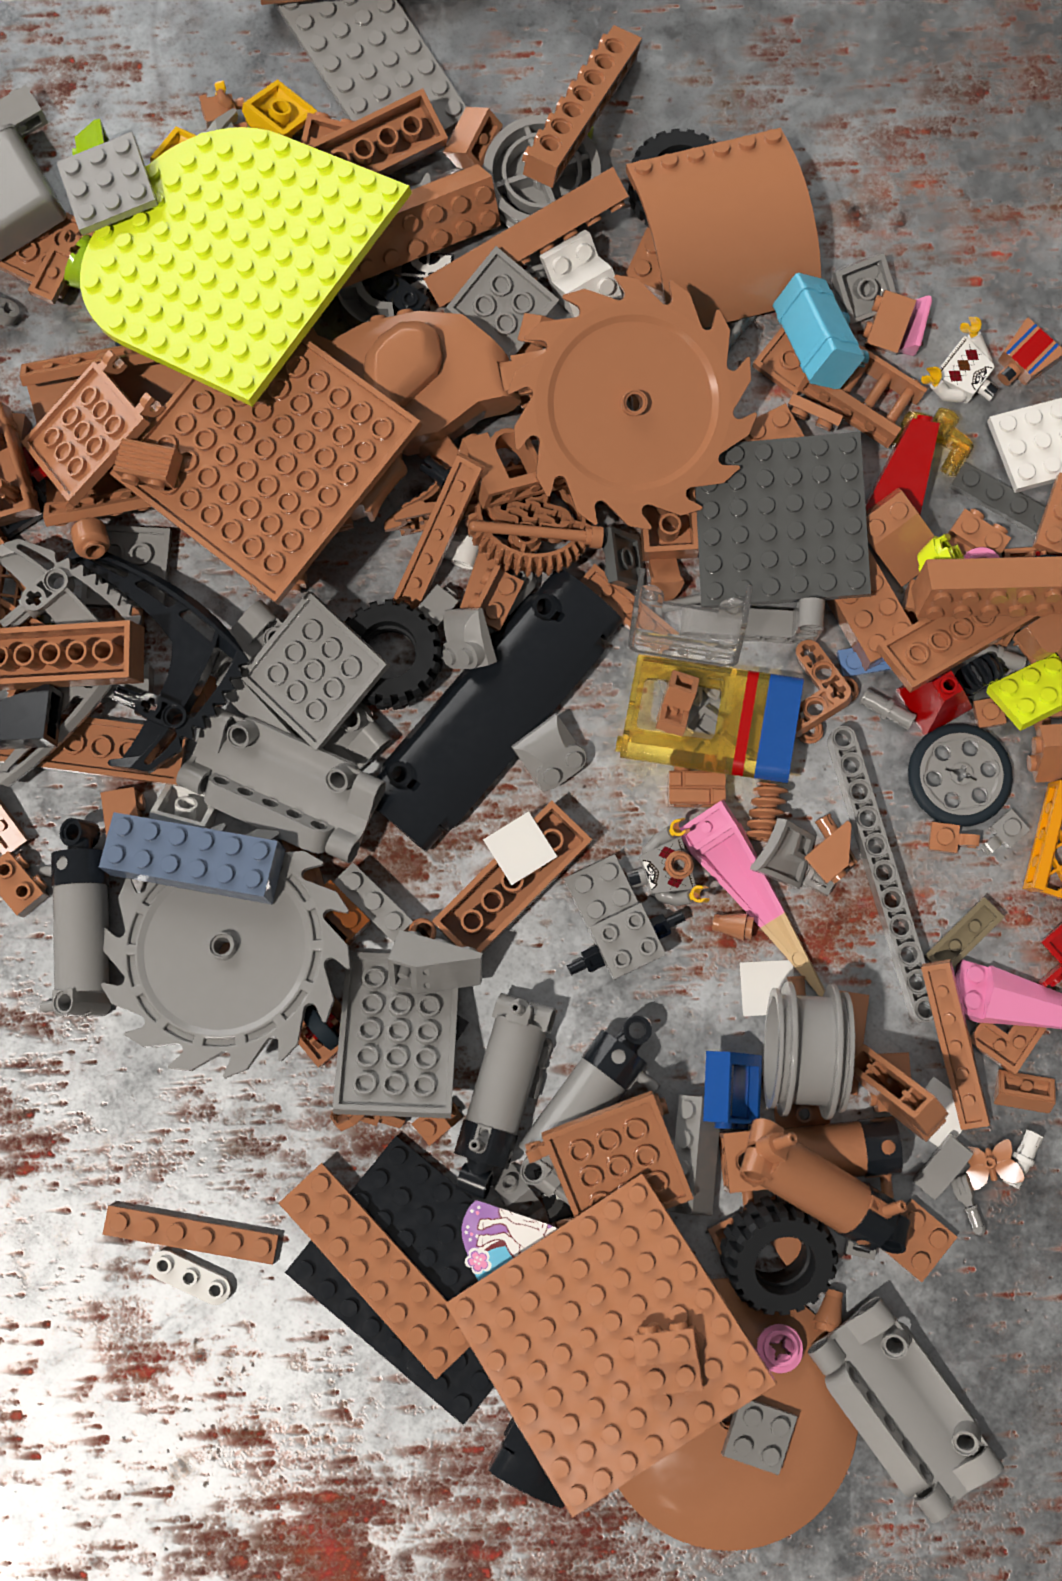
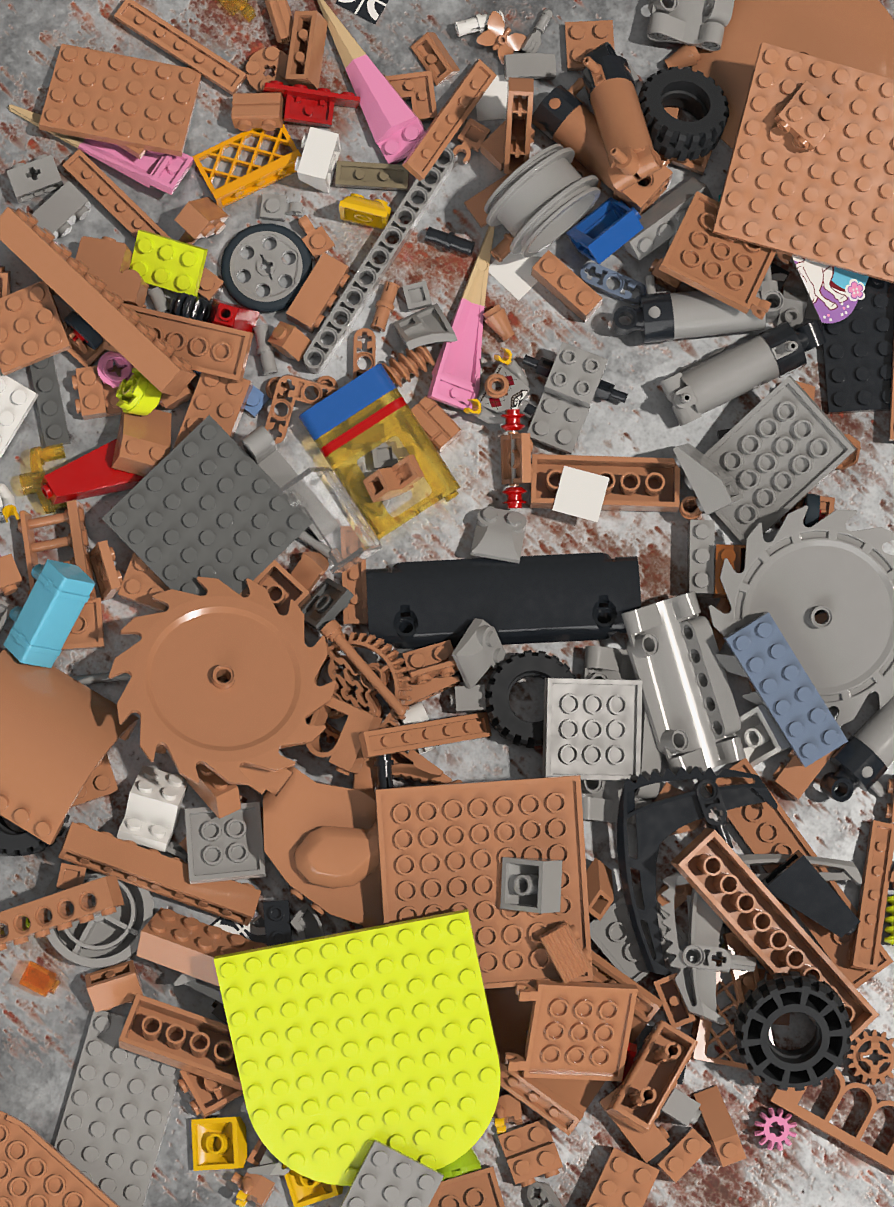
camera: 135 degrees left, 0 degrees up
nougat plate [28,229,81,305] -> none
nougat head [70,518,110,560] -> none
light grey plate [721,1400,797,1475] -> none
bright pink gear [756,1324,803,1373] -> none
nougat slope [803,820,852,884] -> none
none -> clear orange brick [19,961,61,998]
none -> nougat plate [56,863,87,890]
none -> nougat brick [267,321,312,362]
none -> nougat brick [286,252,351,333]
none -> white slope [295,127,341,194]
none -> yellow slope [339,193,391,230]
none -> nougat beam [353,328,376,380]
none -> black pin [424,226,475,256]
none -> nougat plate [453,118,491,164]
none -> nougat piece [491,1094,523,1134]
none -> nougat plate [498,1118,563,1187]
none -> plate [500,409,534,509]
none -> light grey slope [500,857,562,913]
none -> nougat brick [531,250,603,323]
none -> sand blue beam [580,262,646,305]
none -> nougat slope [586,858,614,921]
none -> nougat brick [651,973,696,1028]

